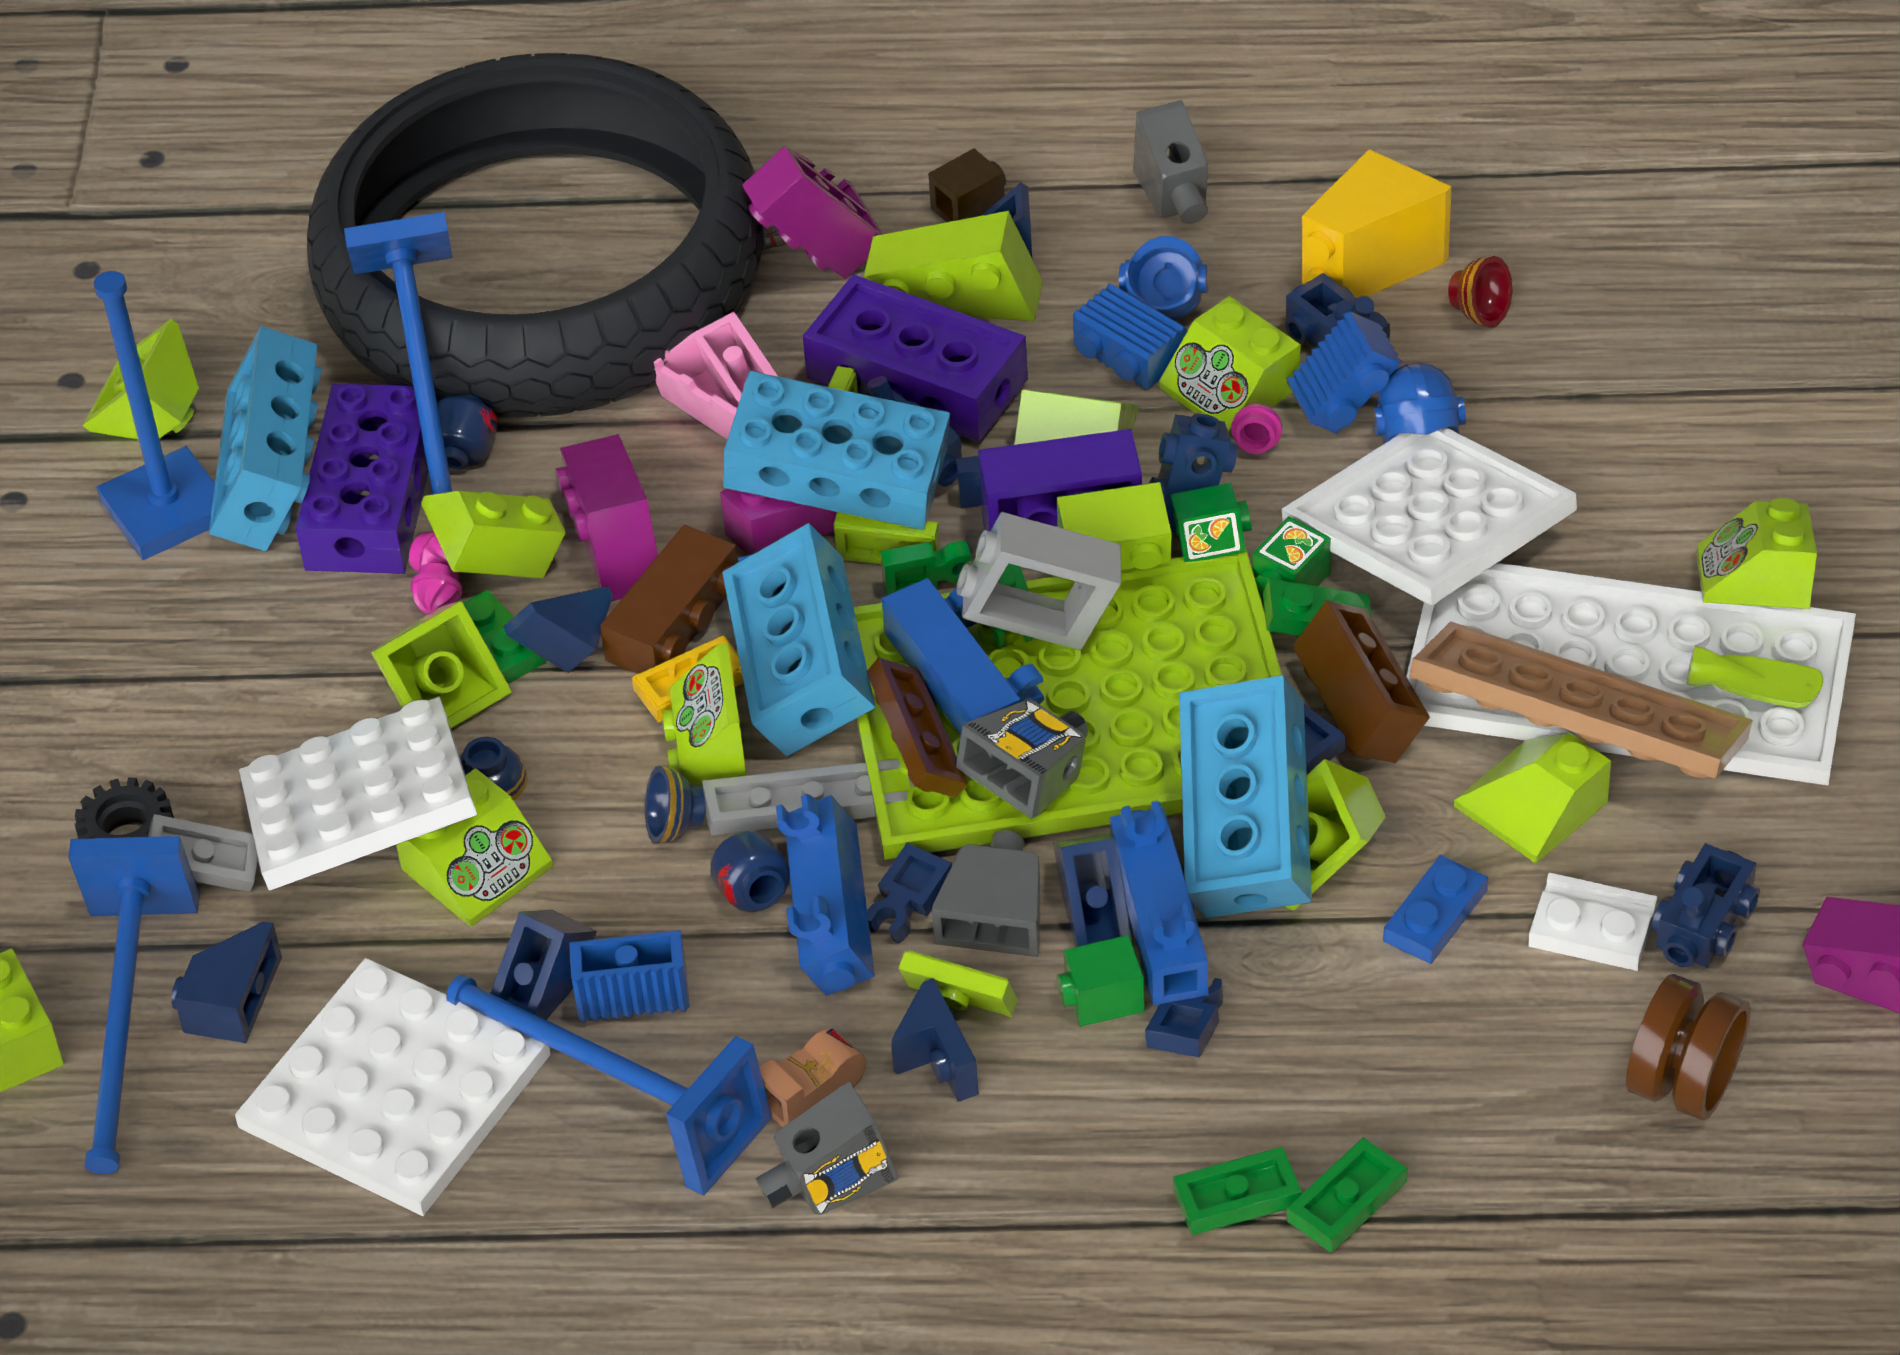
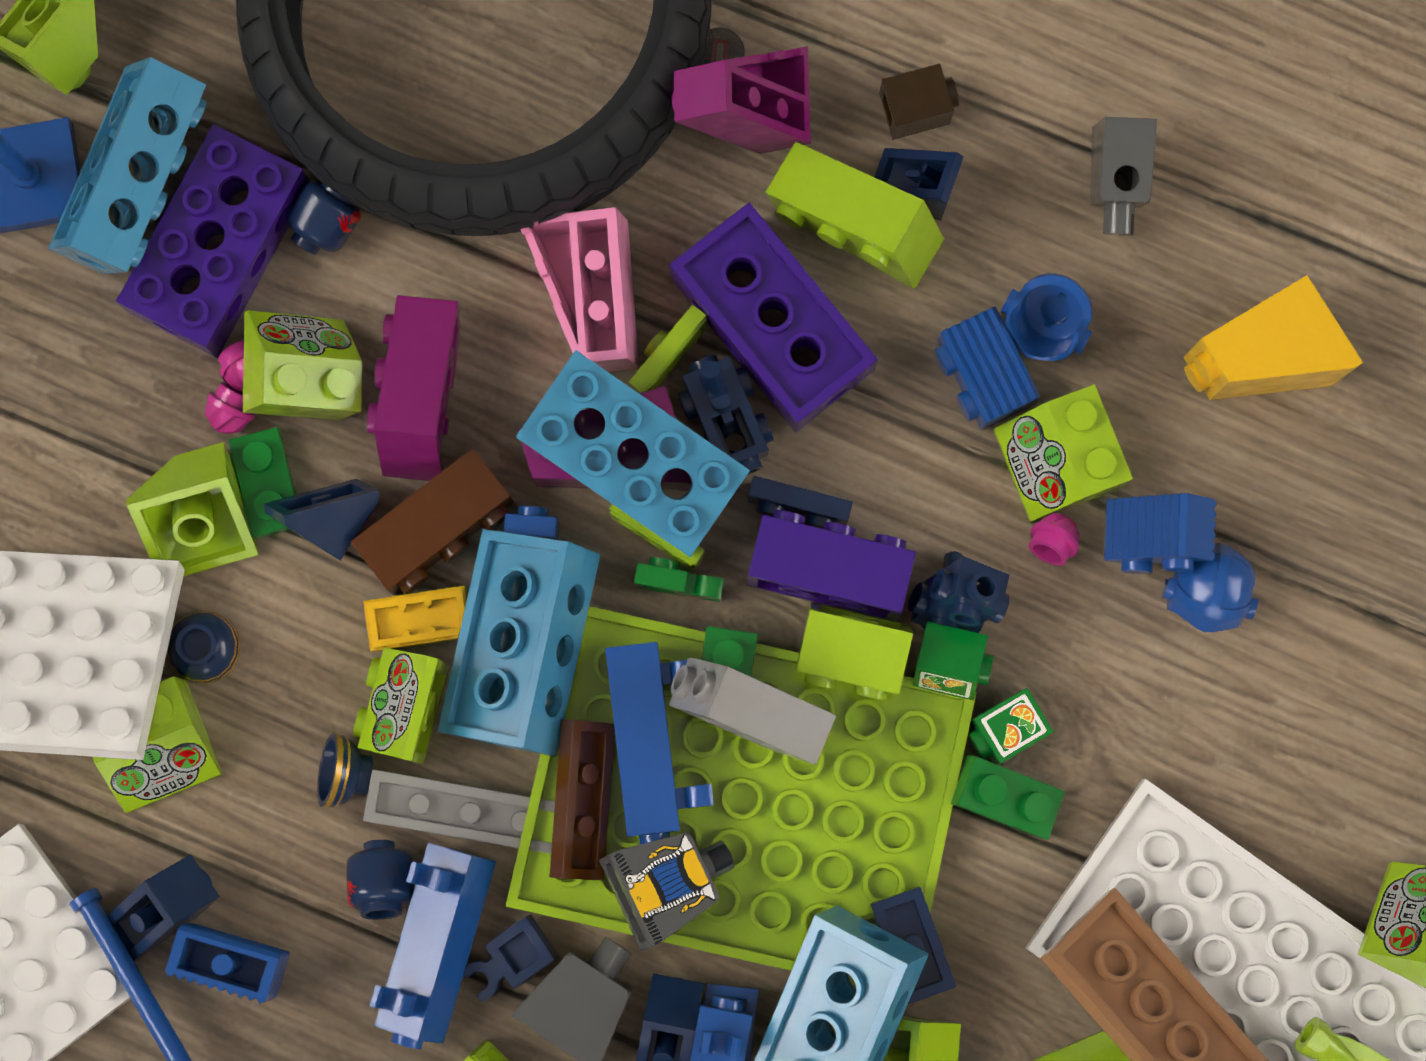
camera: 20 degrees right, 35 degrees up
blue tile [344,212,453,495] -> none
lime slope [1014,390,1138,445] -> none
white plate [1282,428,1577,606] -> none
dark blue brick [1285,273,1390,348] -> none
reddish brown brick [1293,600,1430,763] -> none
dark red piece [1448,256,1513,327] -> none

